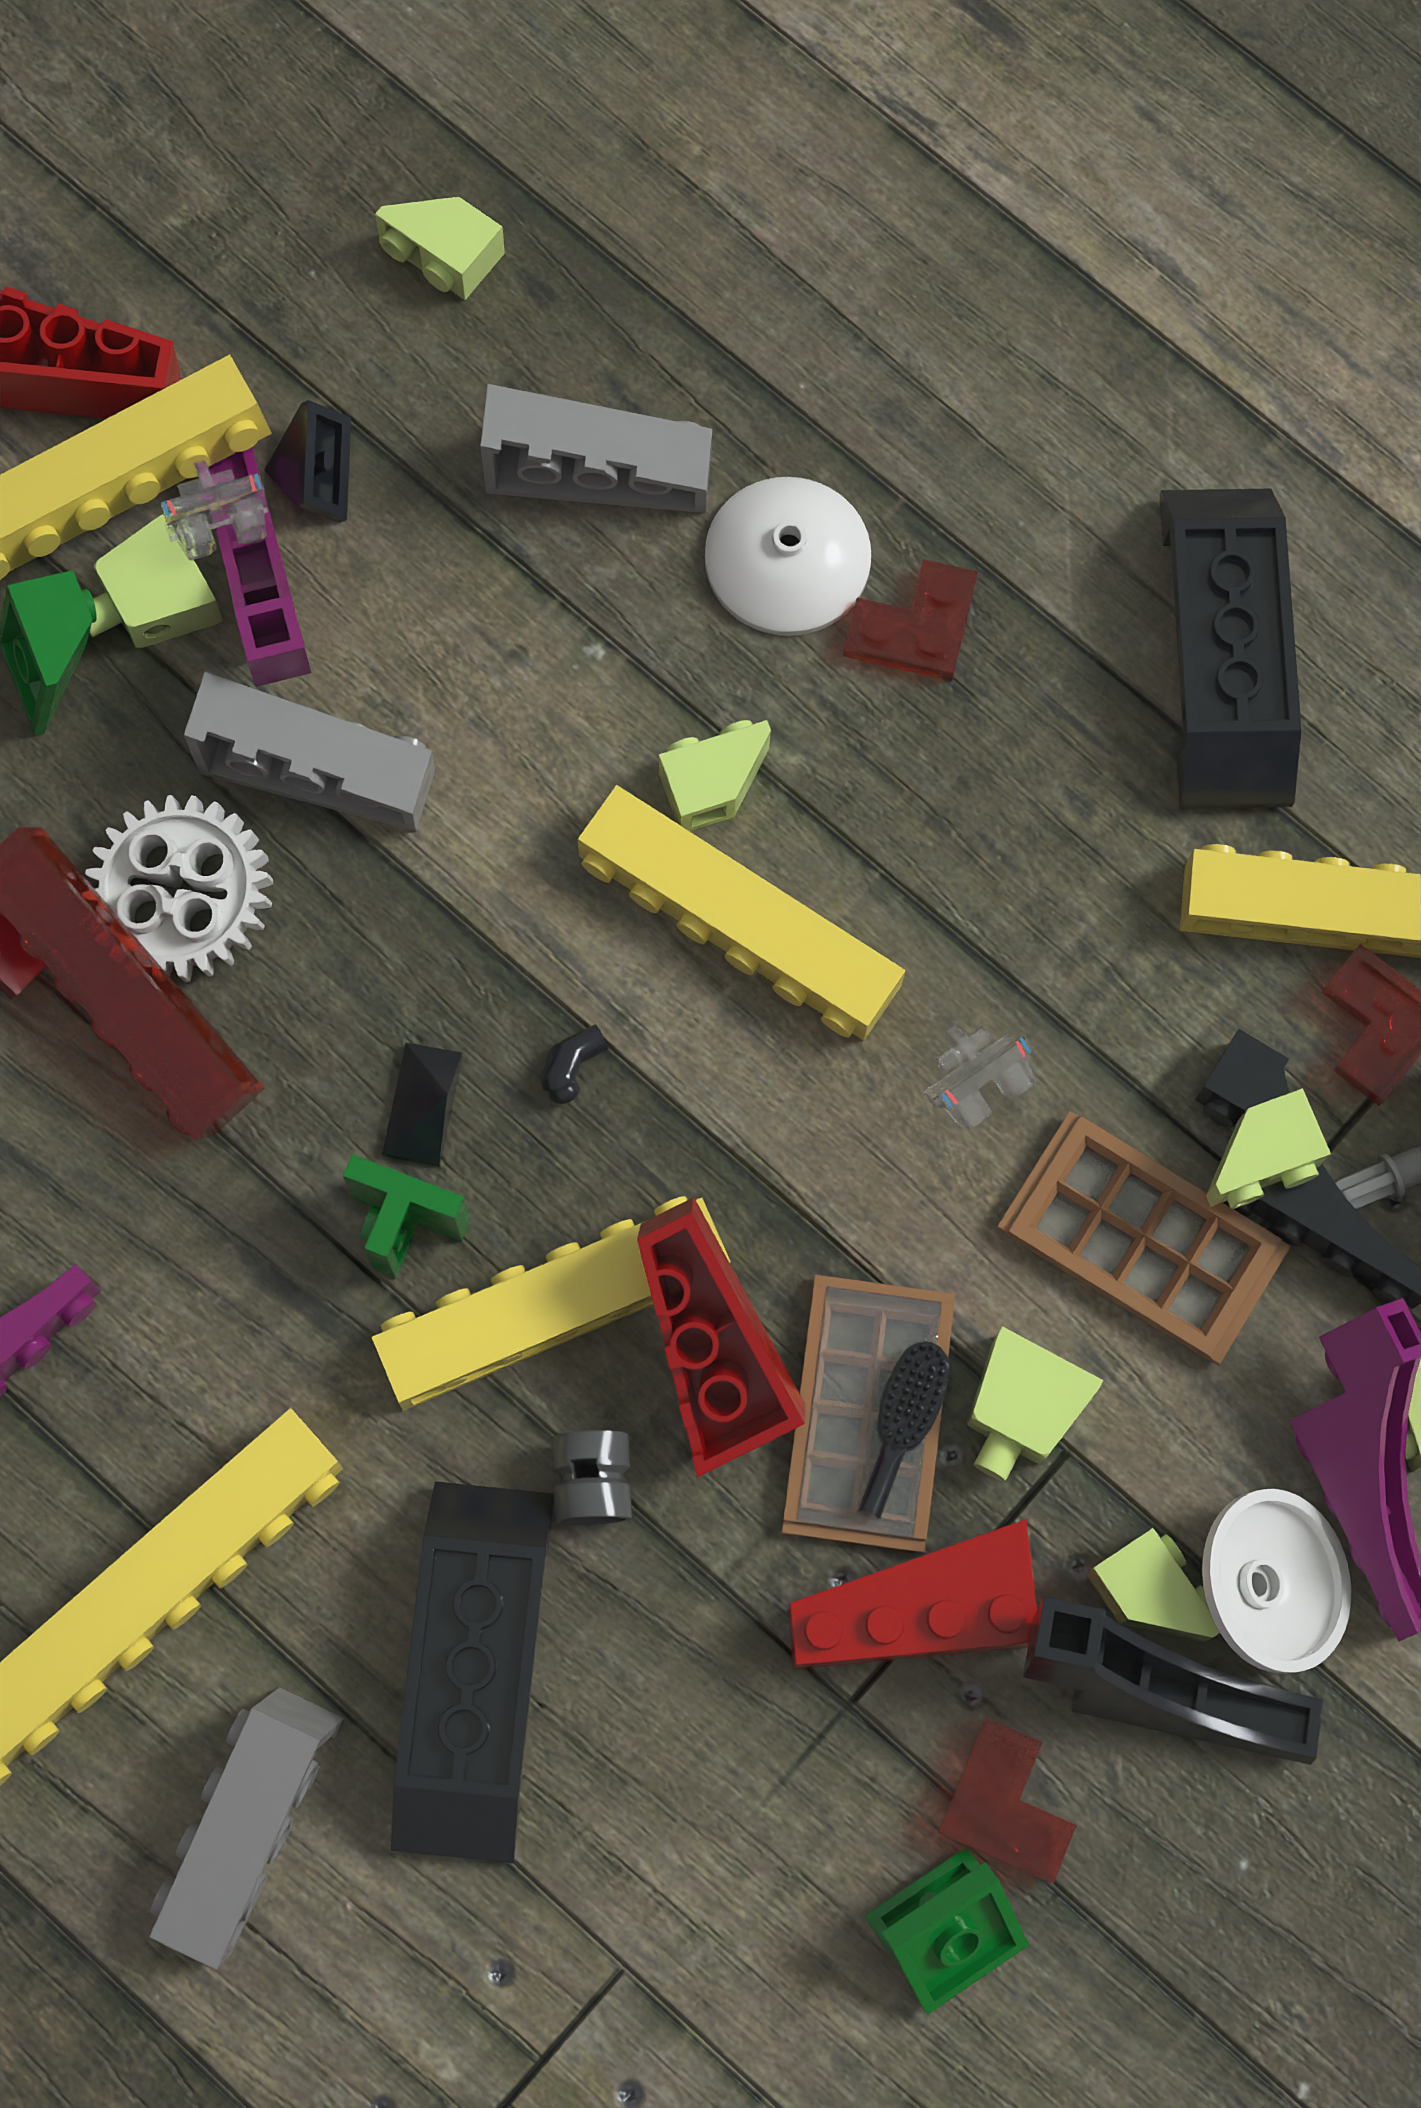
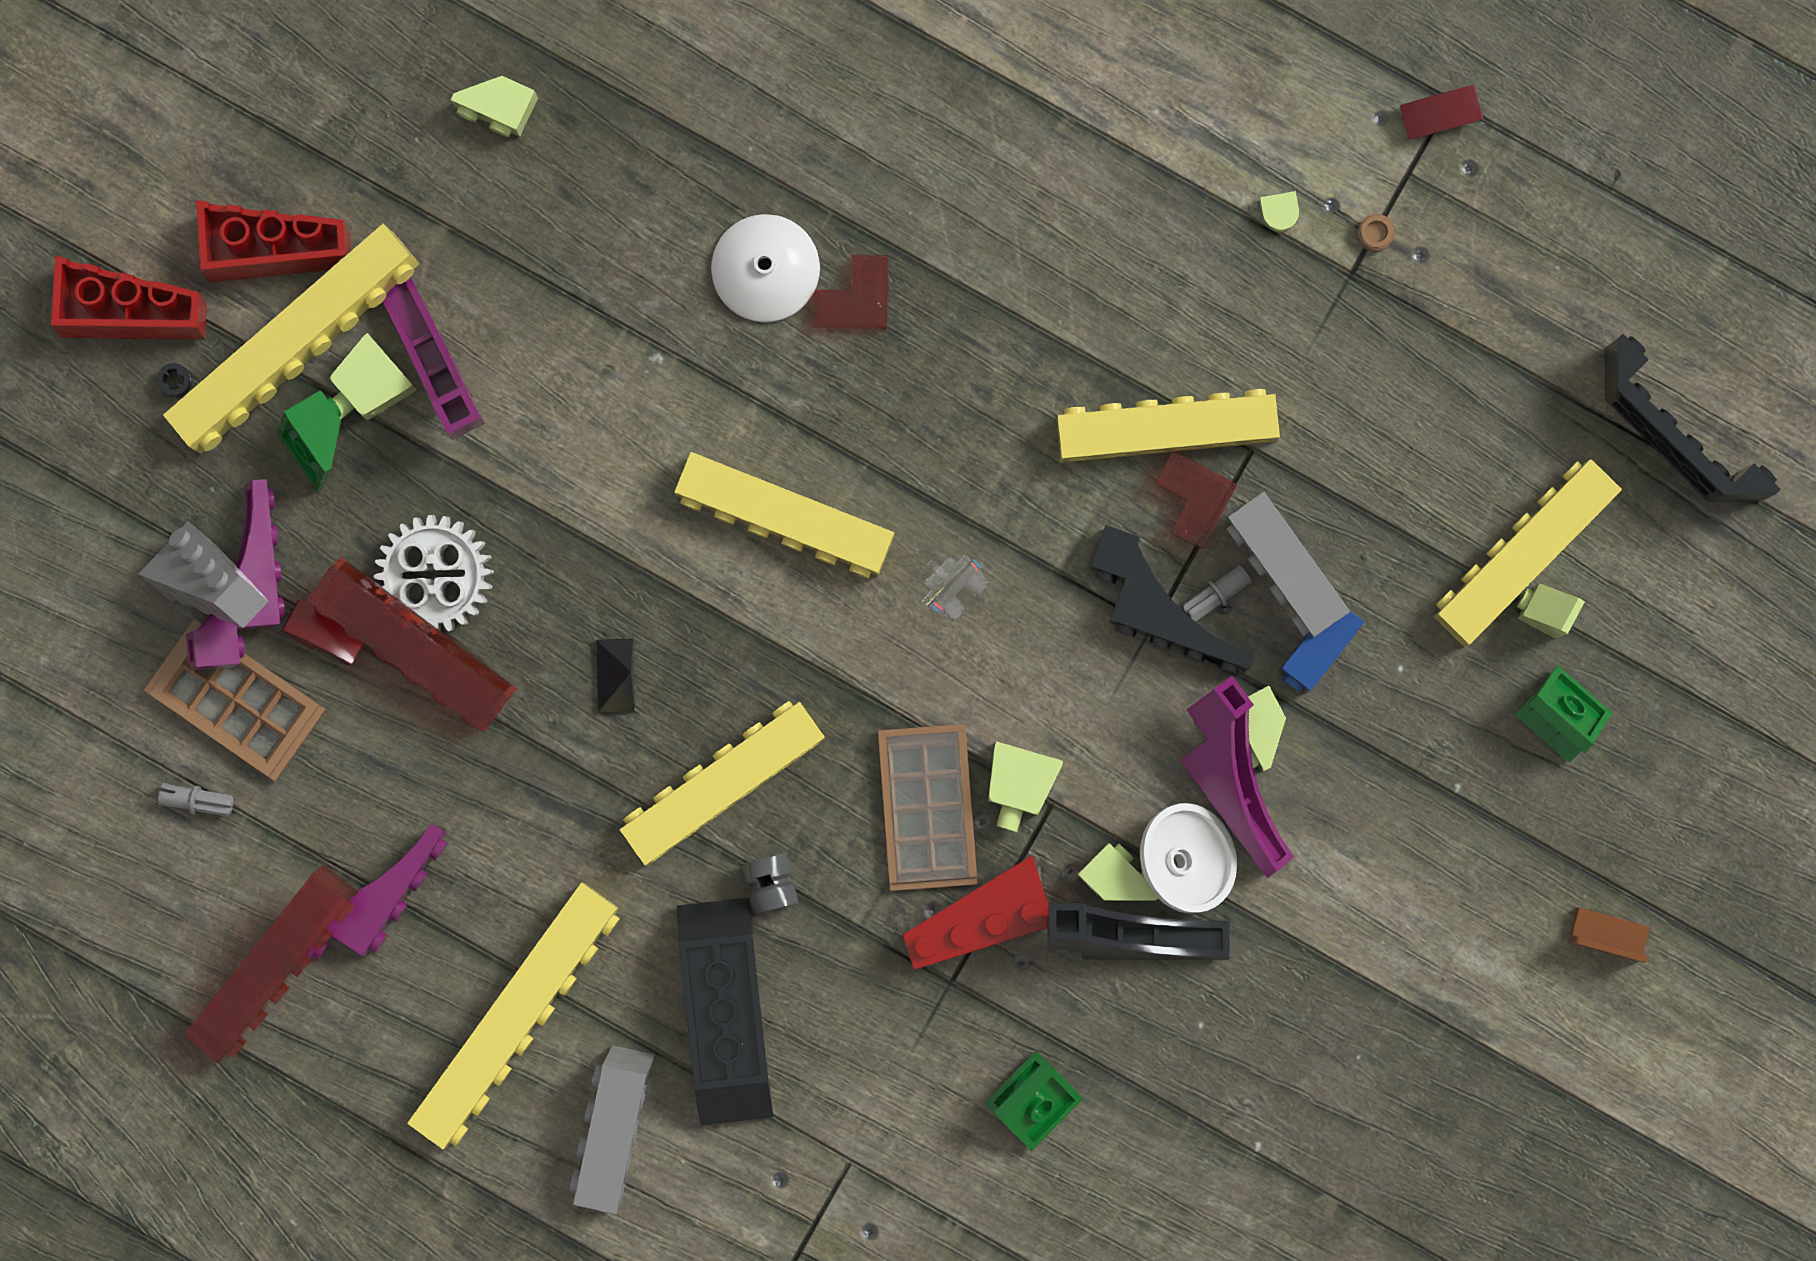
camera: 10 degrees left, 10 degrees up
clear hips [160,460,268,561] -> none
light grey wedge [184,672,436,832] -> none
black slope [264,400,351,523] -> none
green bracket [343,1154,470,1279] -> none
light grey wedge [480,384,712,513] -> none
black arm [540,1024,608,1104] -> none
red wedge [637,1197,805,1478] -> none
yellowish green slope [659,720,771,831] -> none
black piece [858,1341,950,1520] -> none
clear red plate [937,1718,1076,1883] -> none
medium nougat piece [997,1111,1291,1366] -> none
black slope [1159,488,1302,809] -> none
yellowish green slope [1206,1088,1331,1209] -> none

